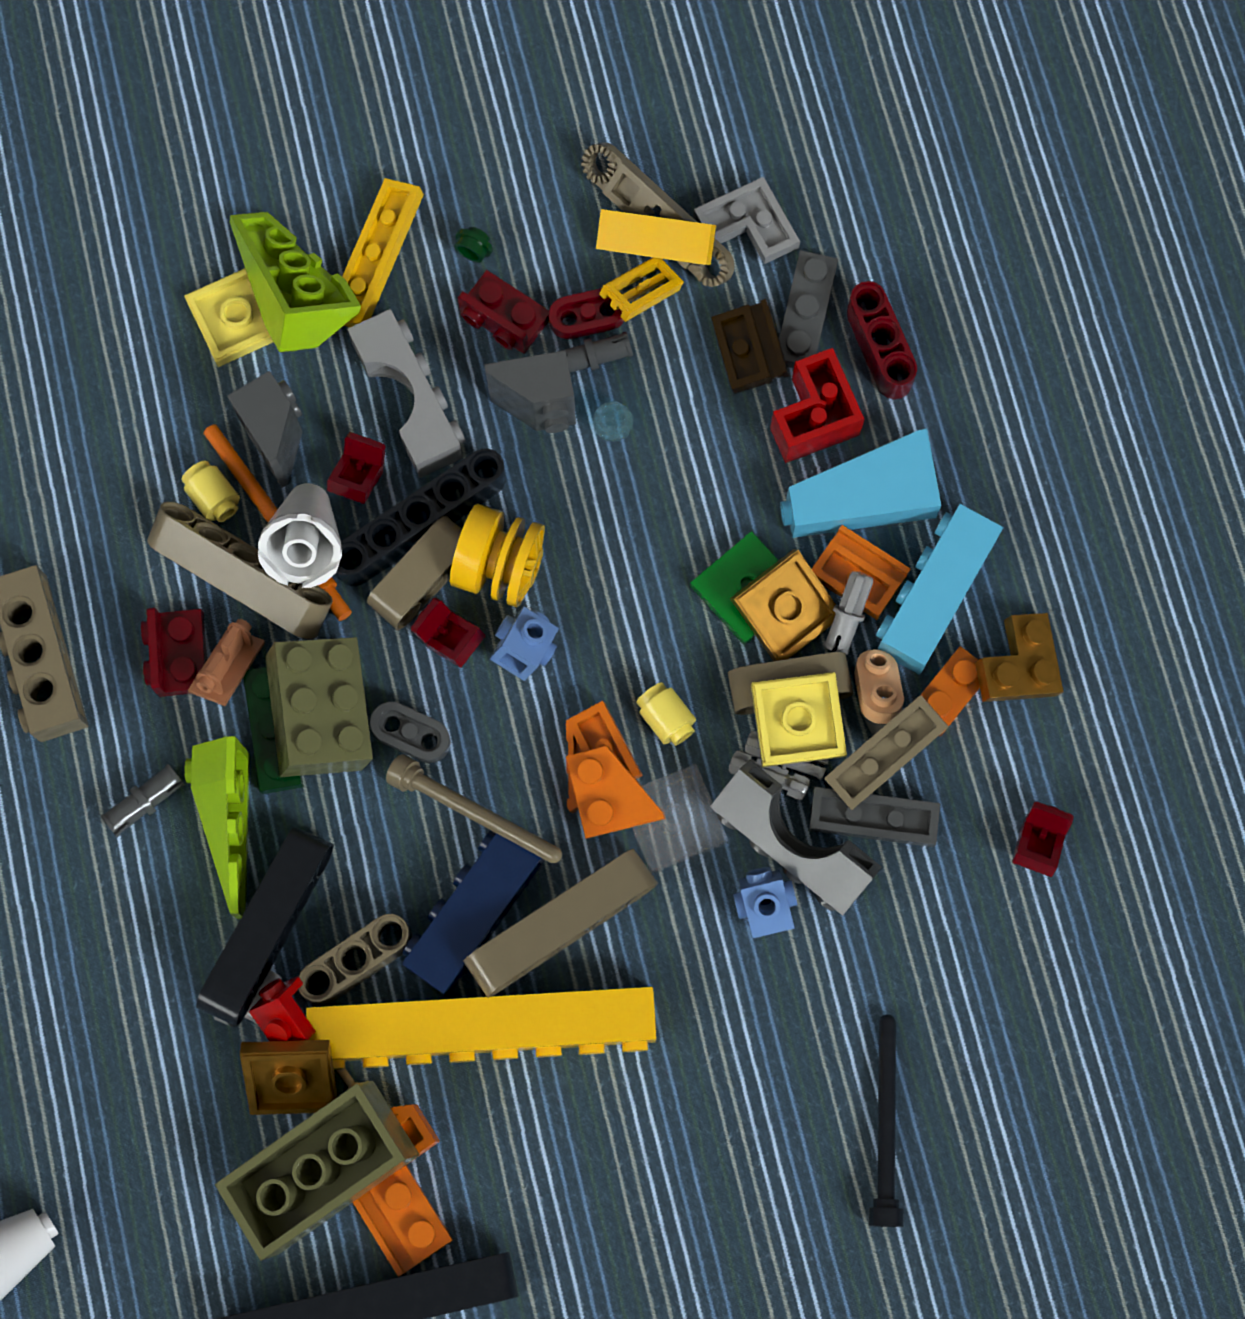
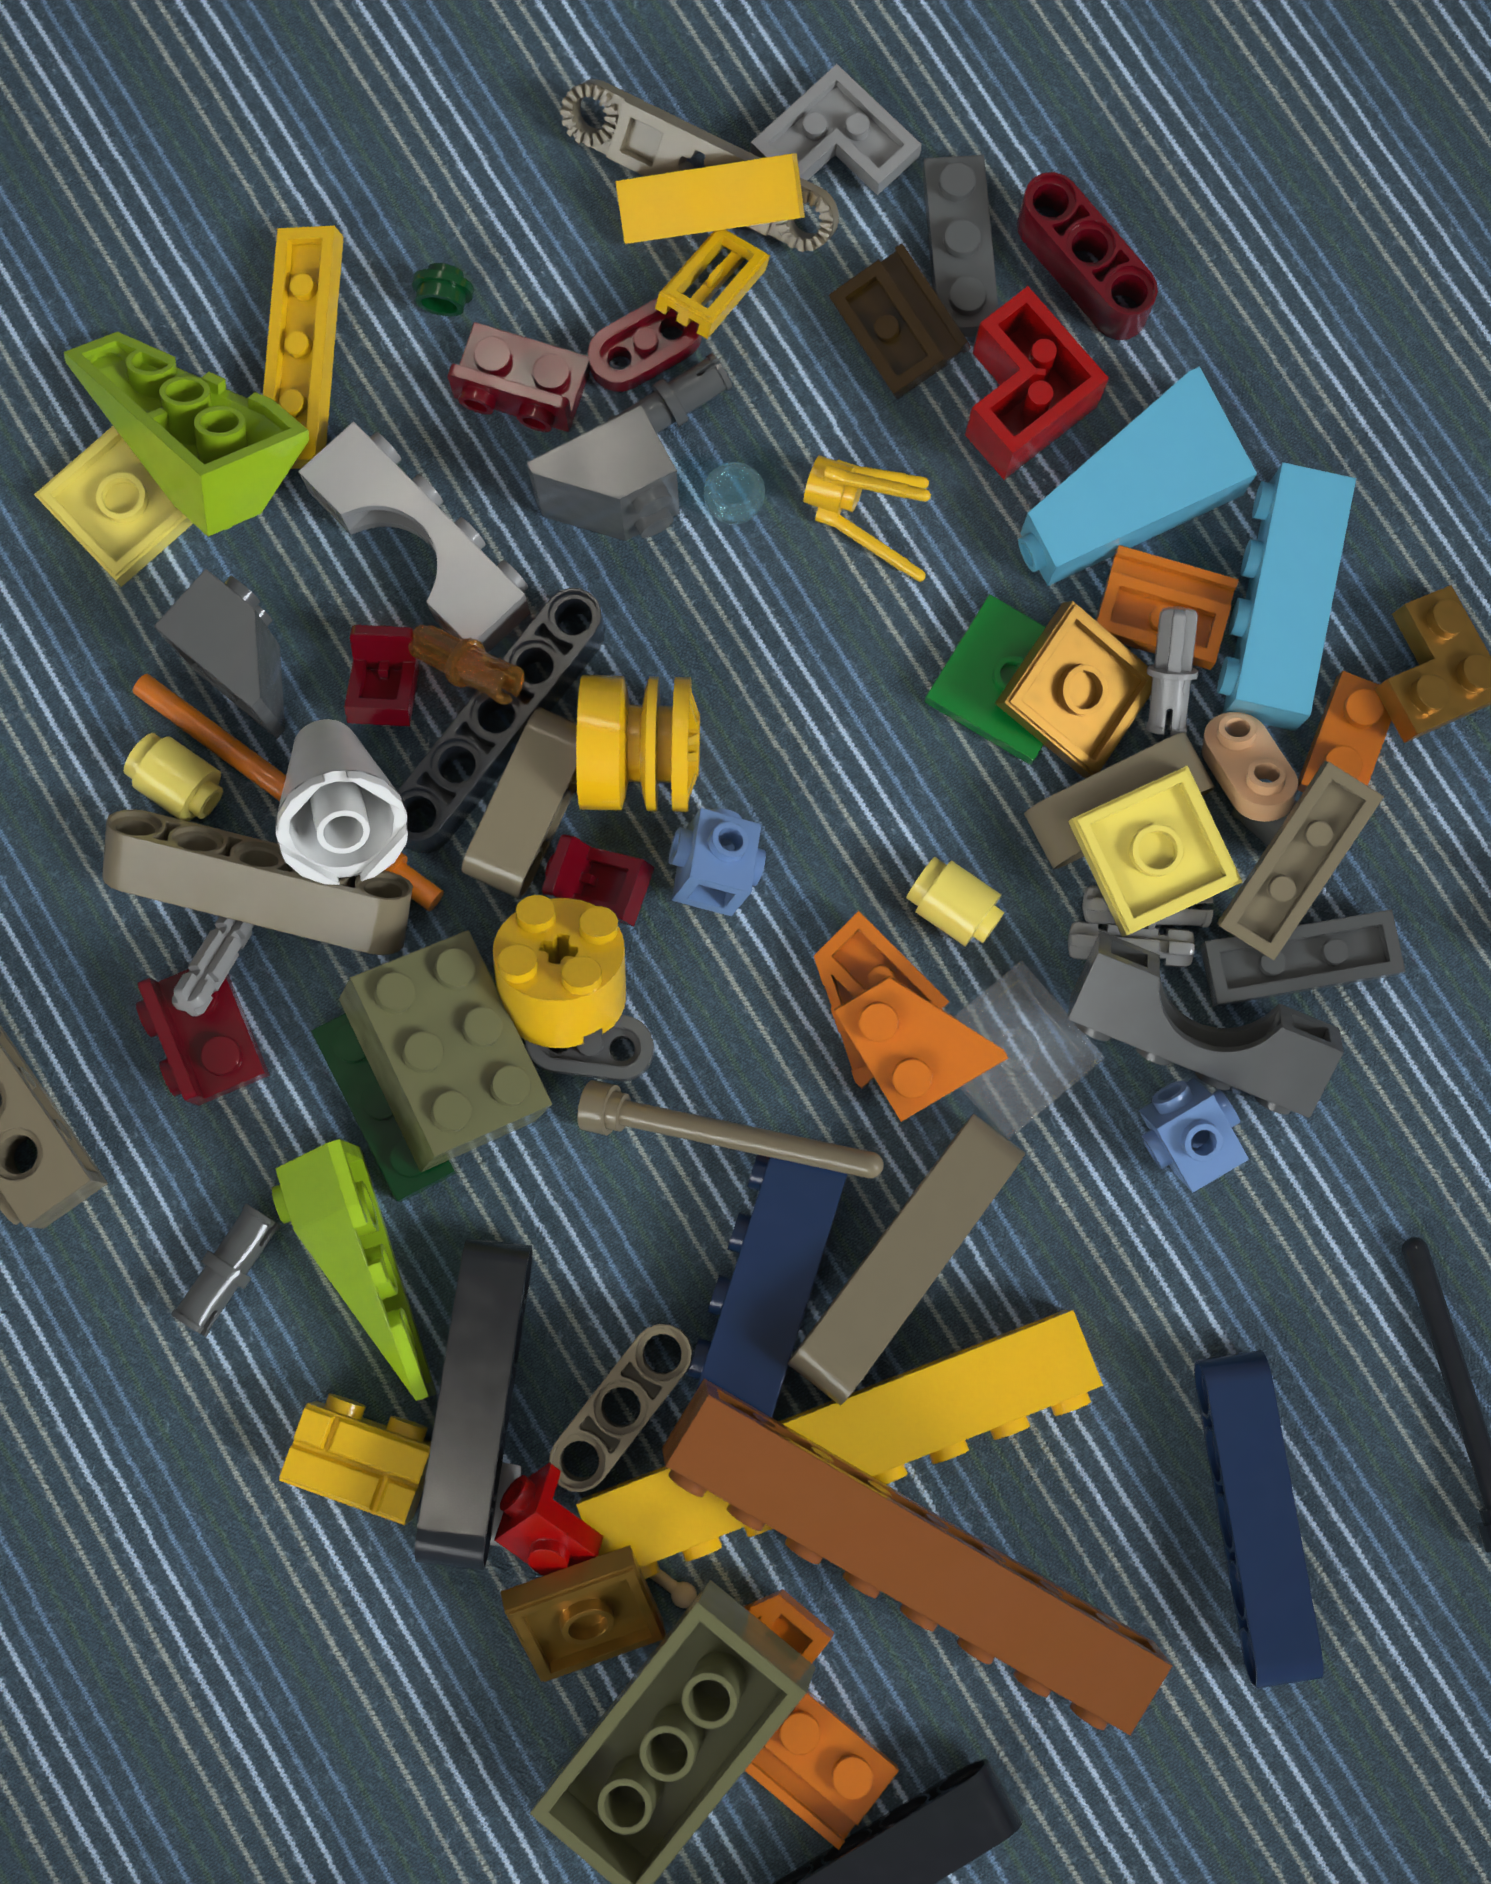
camera: 20 degrees left, 5 degrees up
nougat hinge [188,619,265,706] -> none
none -> light grey axle [172,916,254,1016]
none -> yellow brick [279,1394,431,1525]
none -> clear orange axle [408,625,524,705]
none -> yellow brick [493,895,626,1048]
none -> dark orange brick [662,1378,1172,1735]
none -> yellow plant [803,455,931,582]
none -> dark blue beam [1194,1350,1324,1689]

